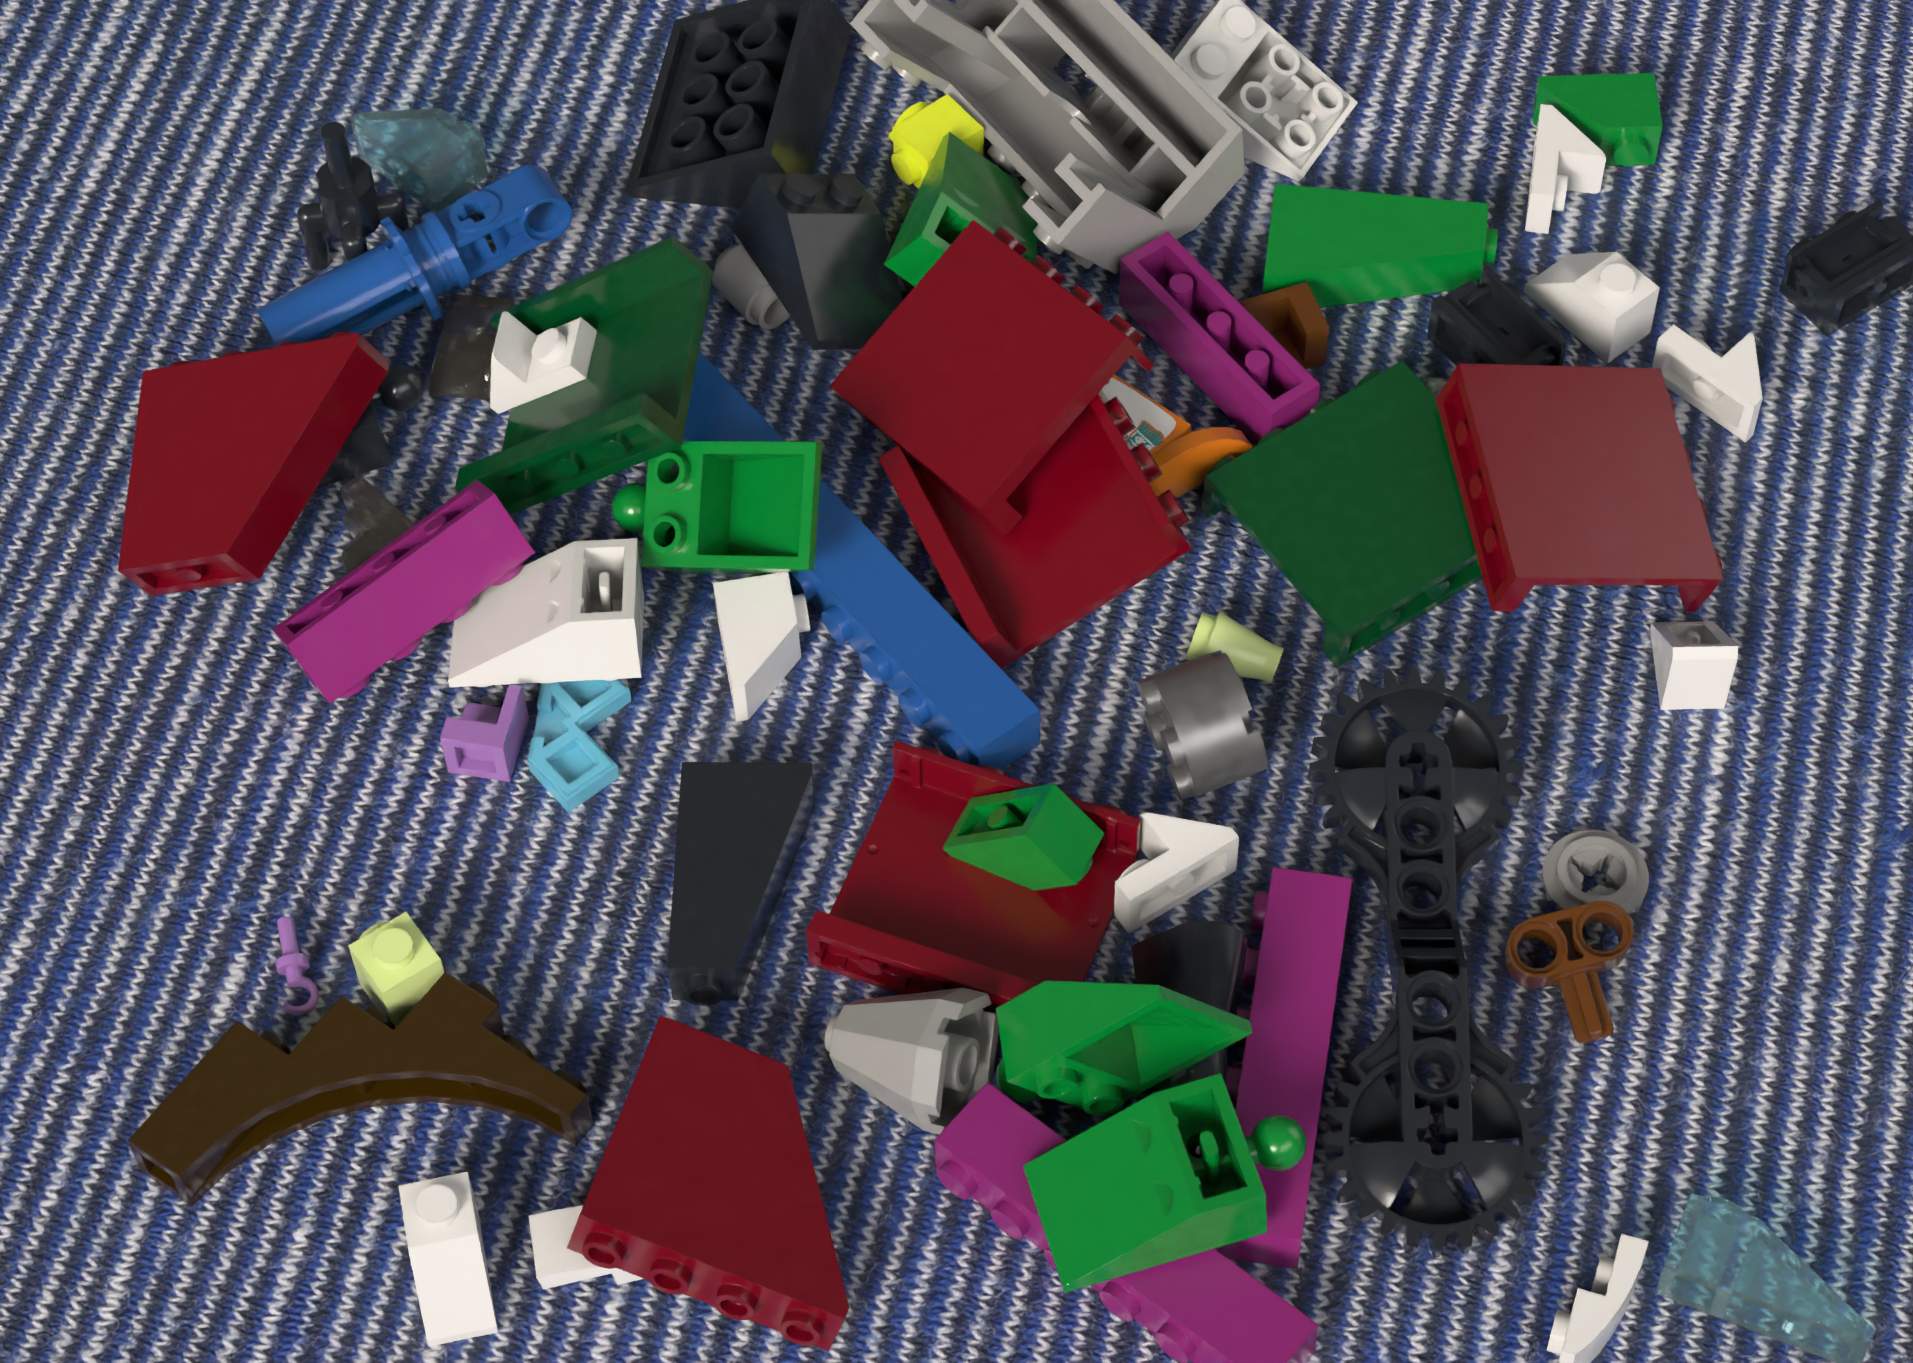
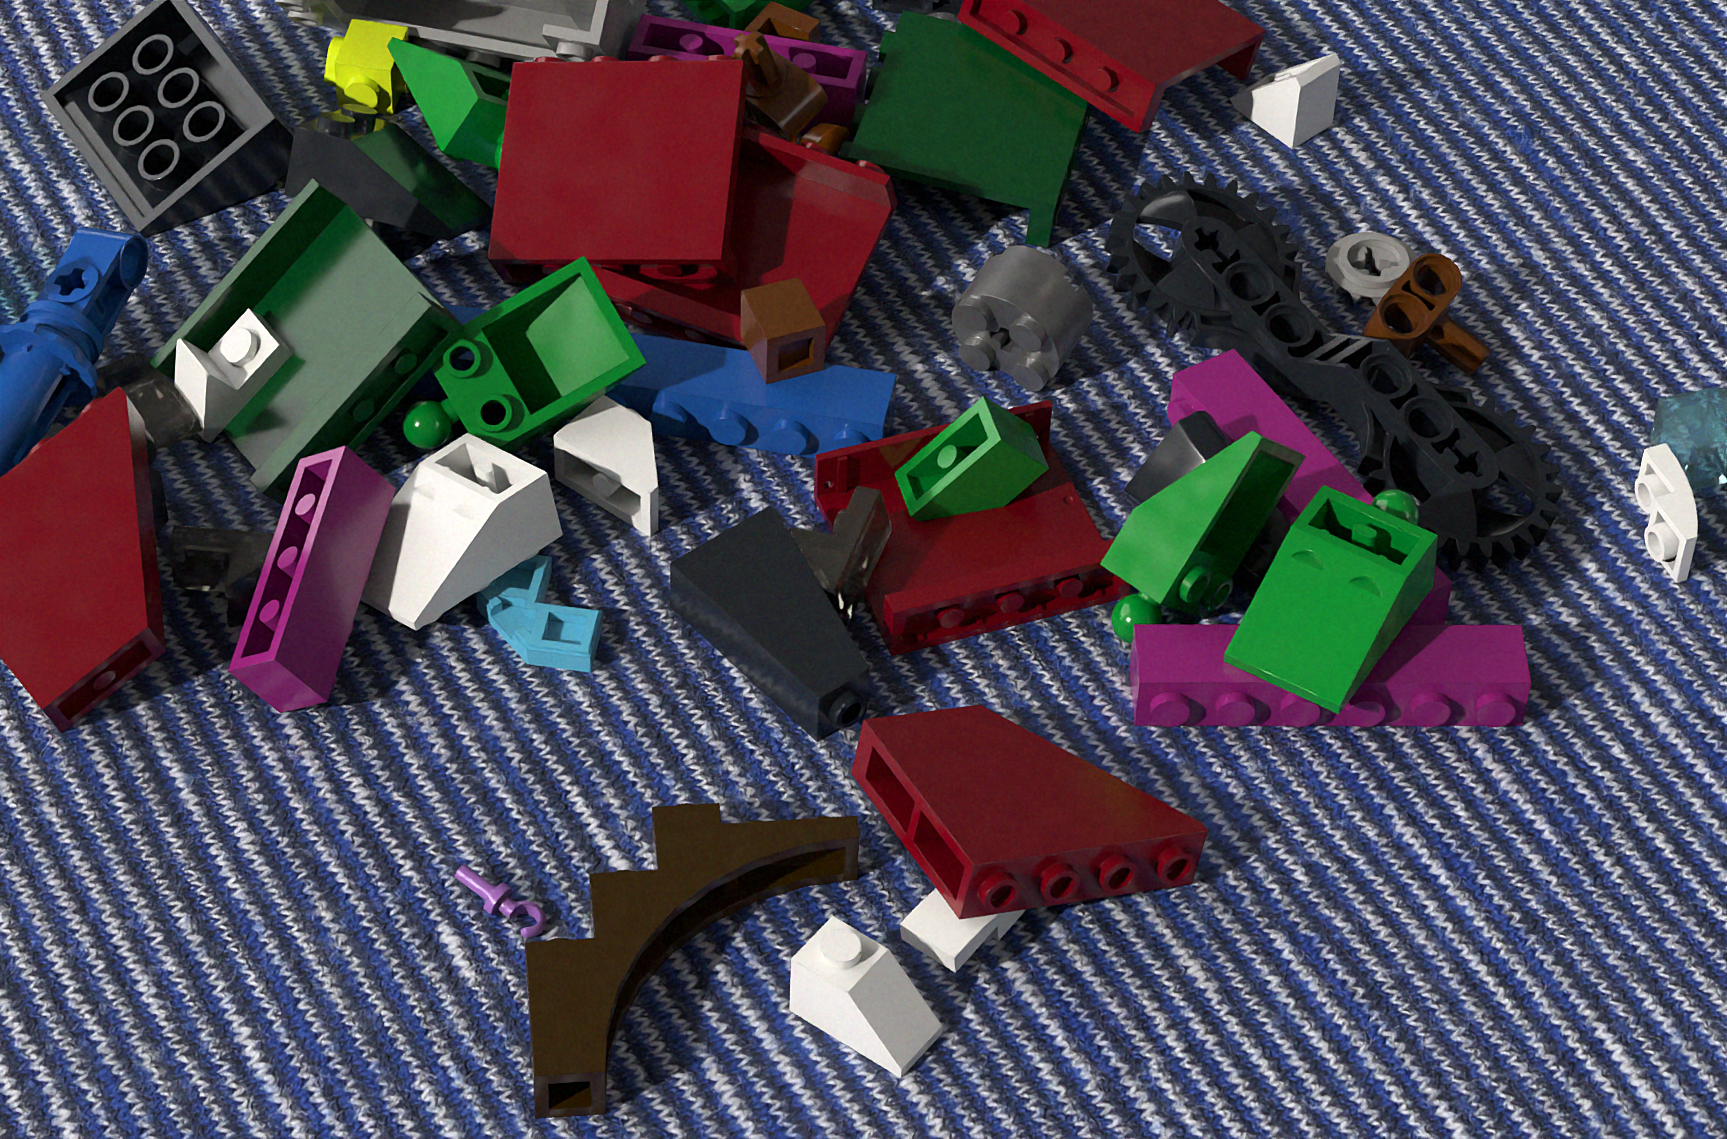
camera: 45 degrees left, 10 degrees down
yellowish green brick [348,912,444,1027] -> none
medium lavender panel [440,684,529,782] -> none
light grey cone [825,988,999,1134] -> none
white slope [1114,813,1239,933] -> none
yellowish green cone [1185,611,1284,684] -> none
none -> reddish brown beam [731,30,829,142]
none -> reddish brown panel [740,278,826,384]
none -> clear smoke slope [789,486,892,628]

